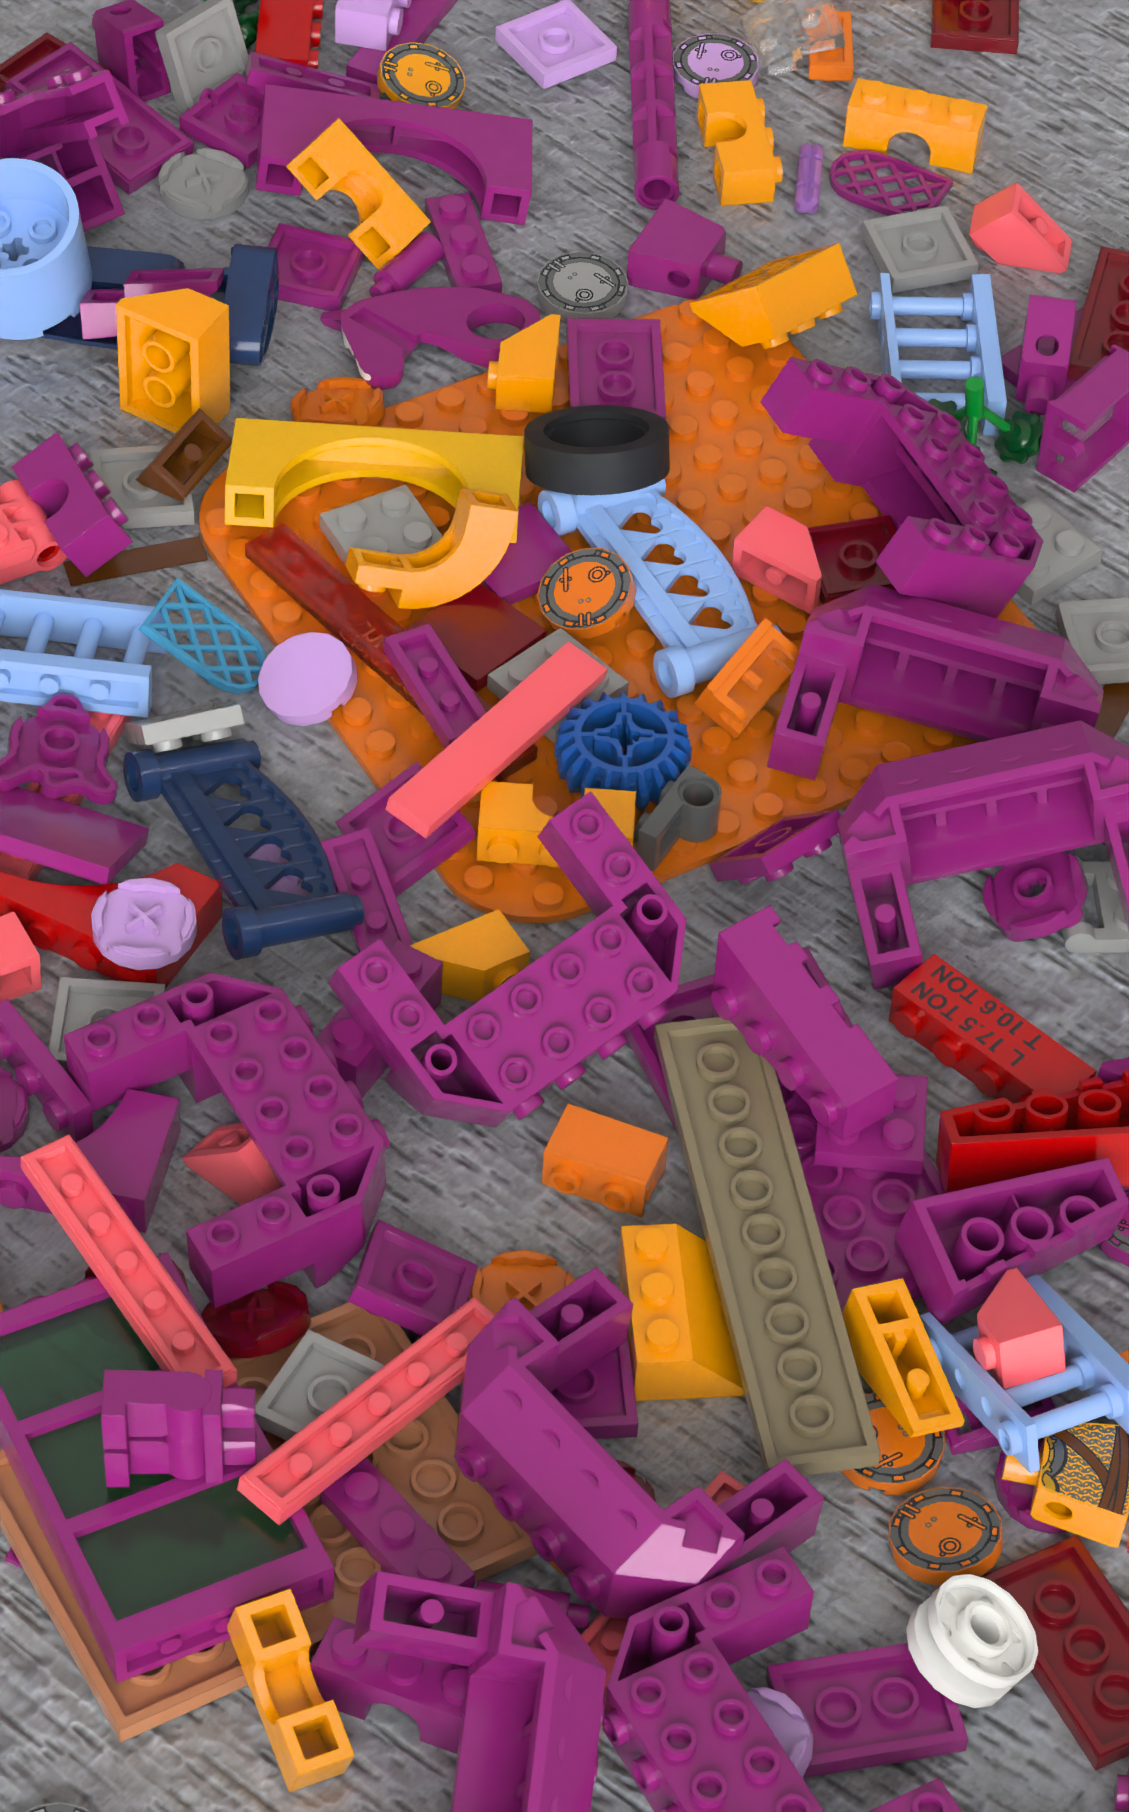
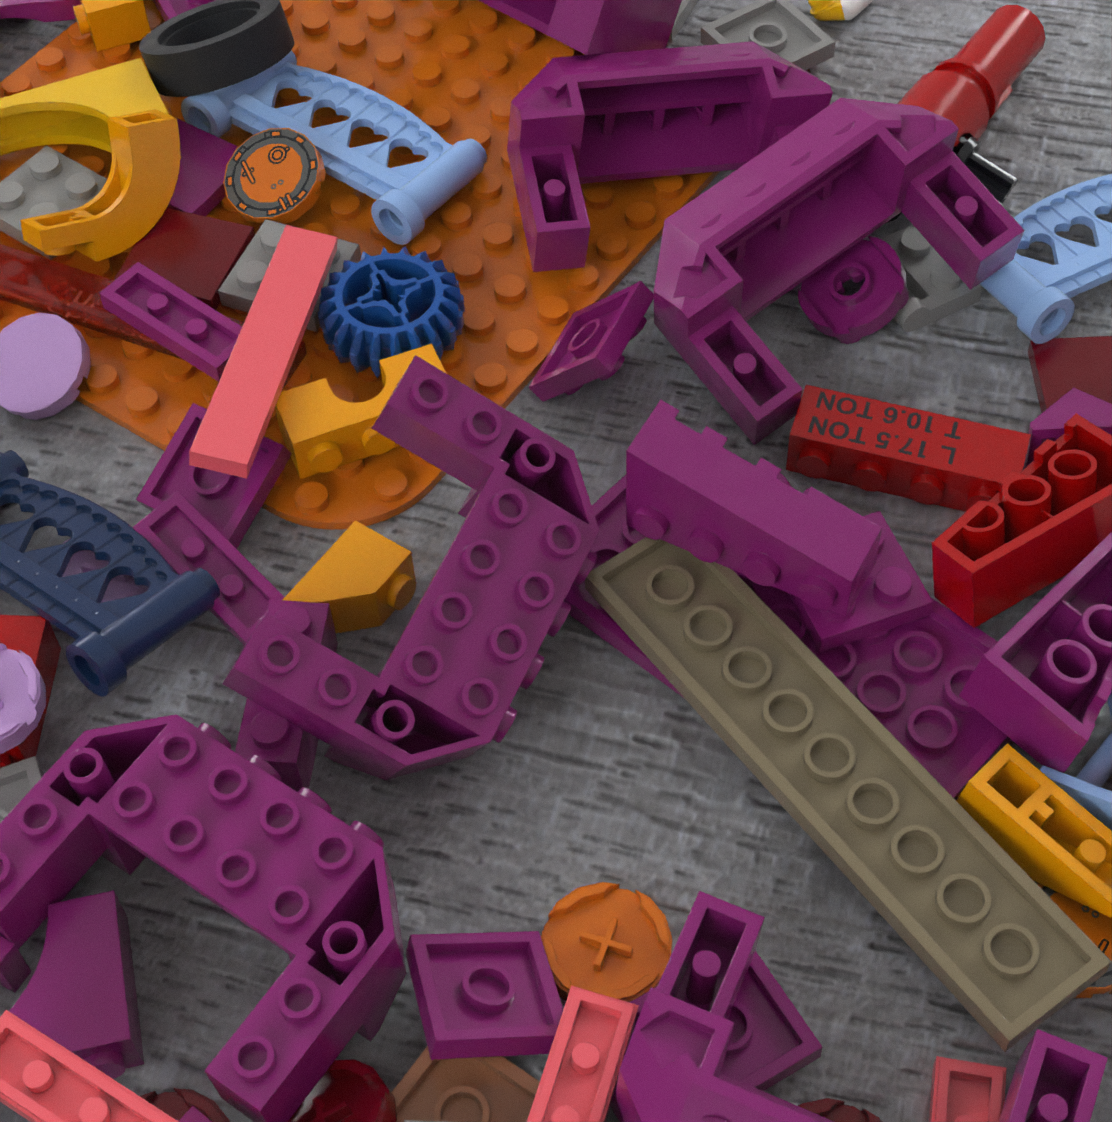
camera: 20 degrees left, 5 degrees up
coral slope [182,1123,281,1205] -> none
orange hinge [542,1103,669,1218] -> none
light orange slope [618,1224,745,1401] -> none
dark grey plate [633,765,722,872] -> none
orange hinge [694,617,800,739] -> none
coral slope [732,506,822,614] -> none
dark red tile [808,515,897,605] -> none

